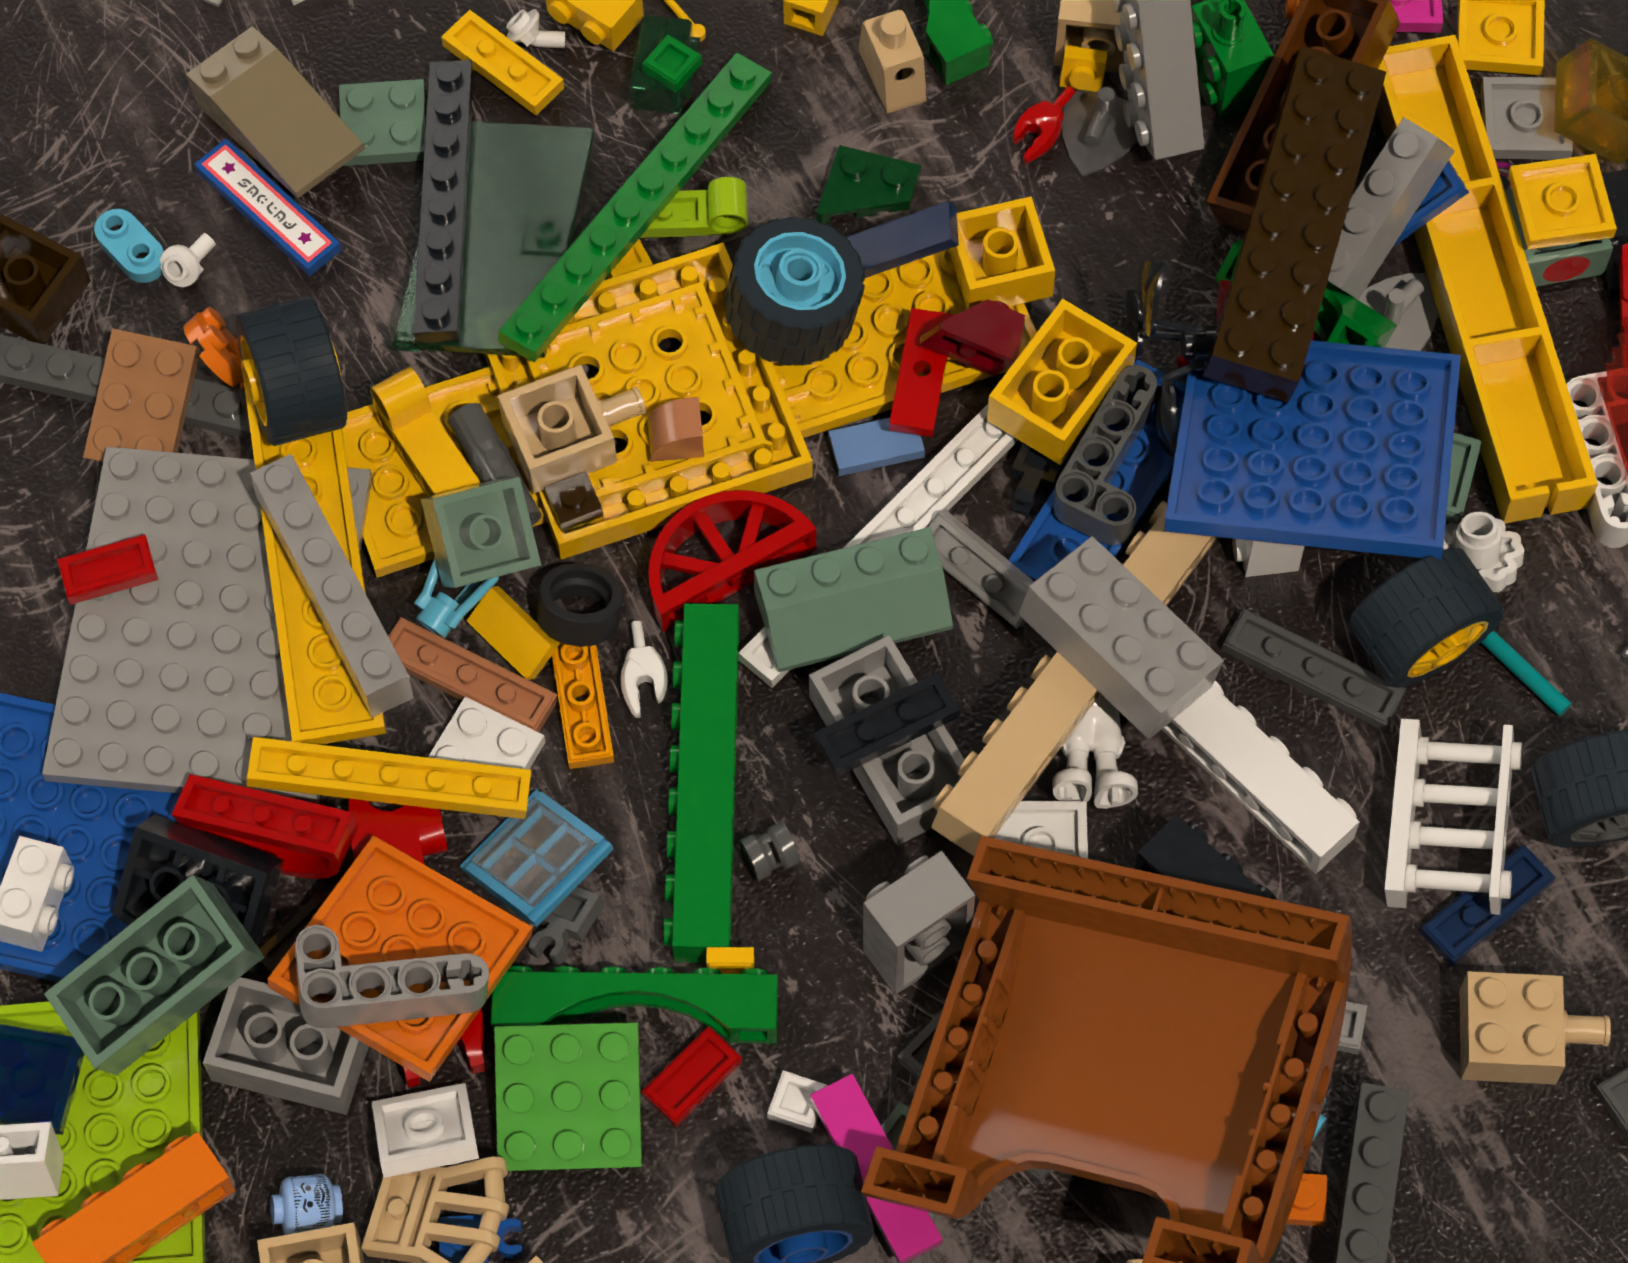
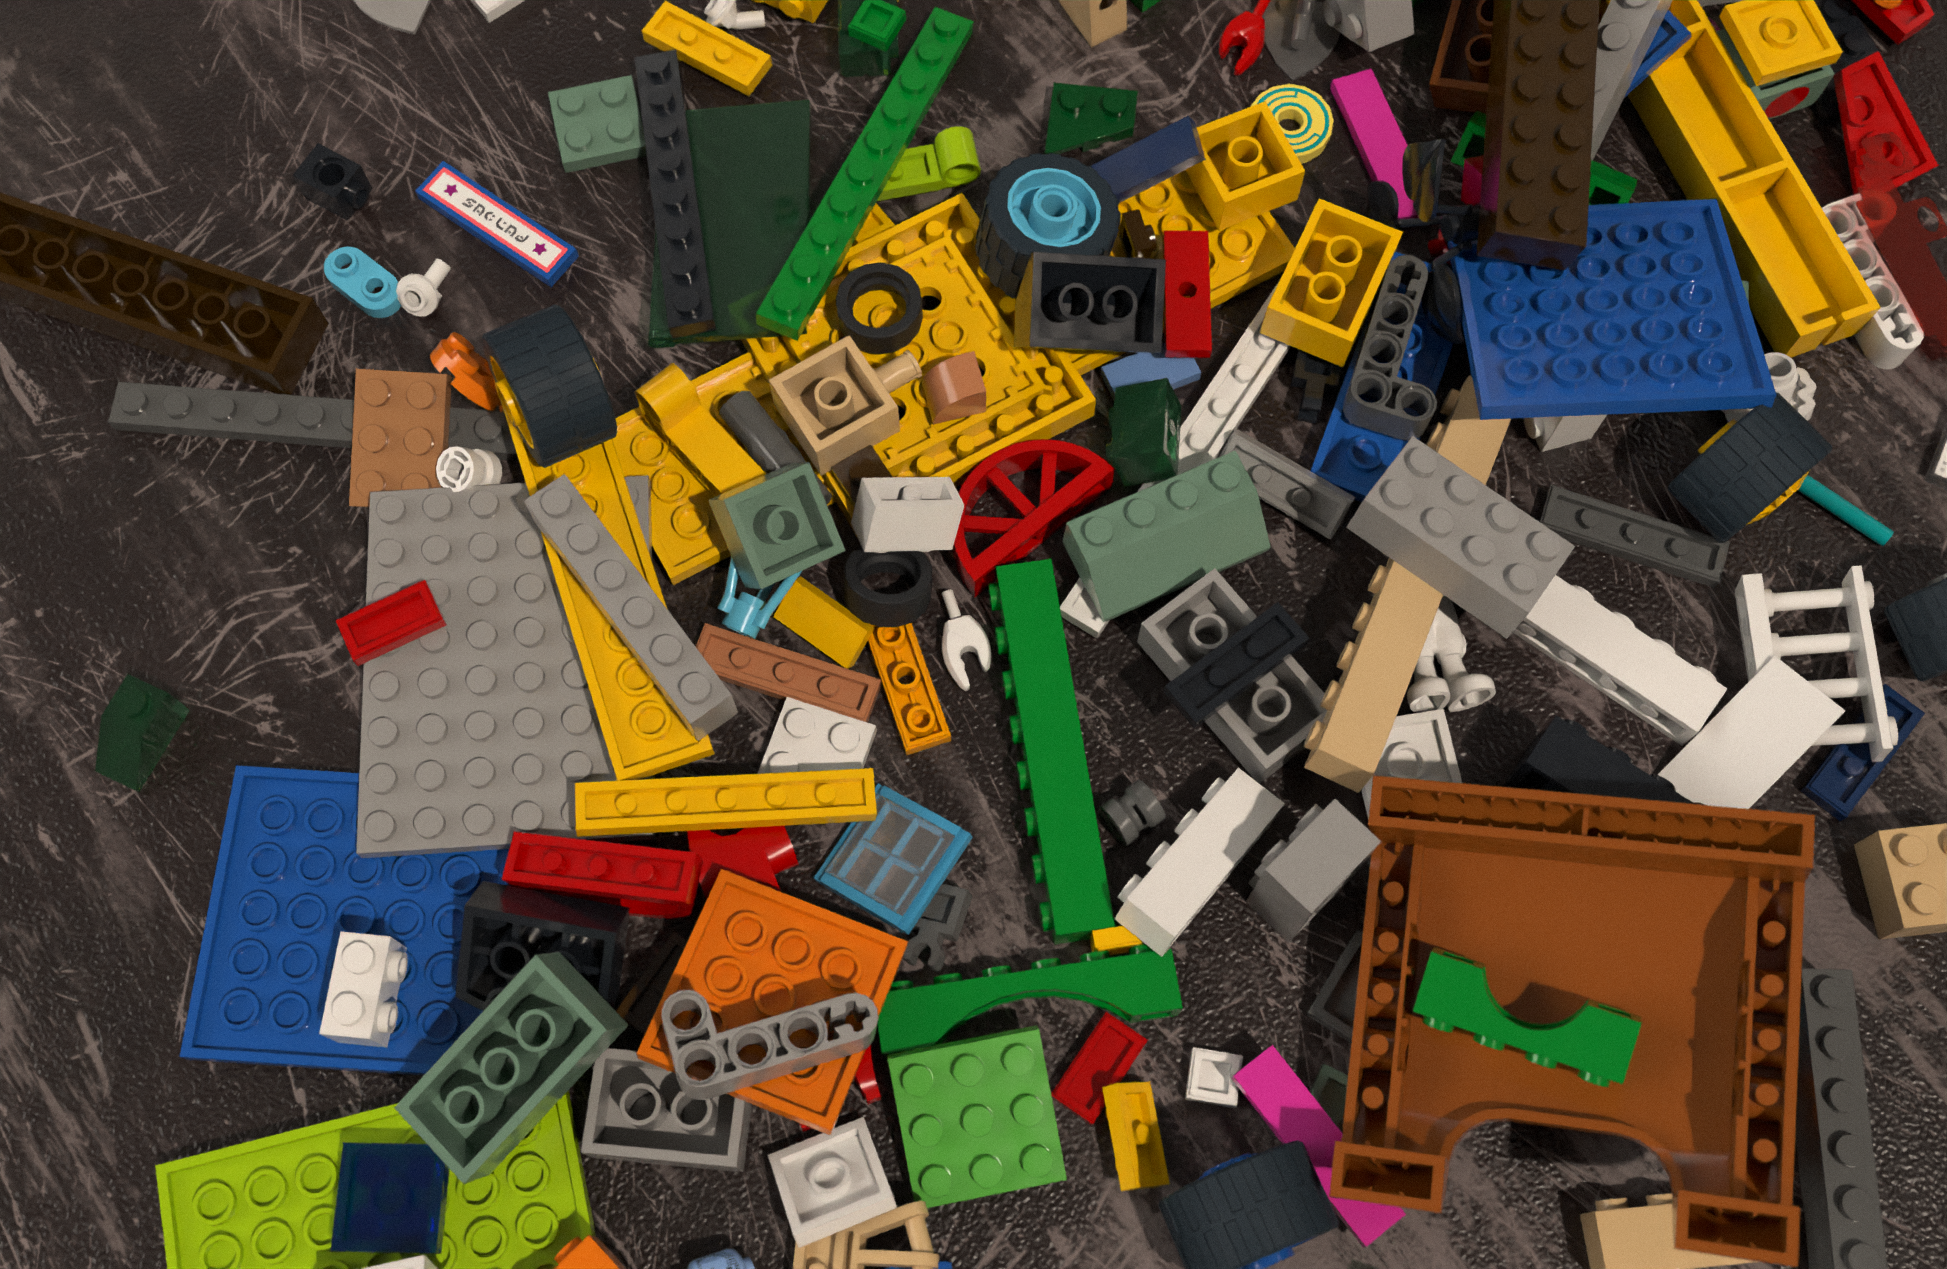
camera: 10 degrees left, 5 degrees up
dark tan slope [185,26,365,198] -> none
dark red slope [919,299,1025,376] -> none
light grey shield [1359,273,1438,351] -> none
none -> black brick [292,143,373,221]
none -> white wheel [436,446,502,492]
none -> black tyre [836,262,923,355]
none -> white brick [851,477,964,553]
none -> black slope [1014,252,1166,353]
none -> yellow plate [1102,1082,1170,1191]
none -> clear green brick [1106,378,1181,487]
none -> white brick [1115,768,1285,957]
none -> dark brown plate [1119,209,1157,259]
none -> light yellow tile [1251,84,1334,164]
none -> dark pink tile [1330,69,1419,219]
none -> green arch [1413,947,1642,1087]
none -> white sticker [1658,656,1845,809]

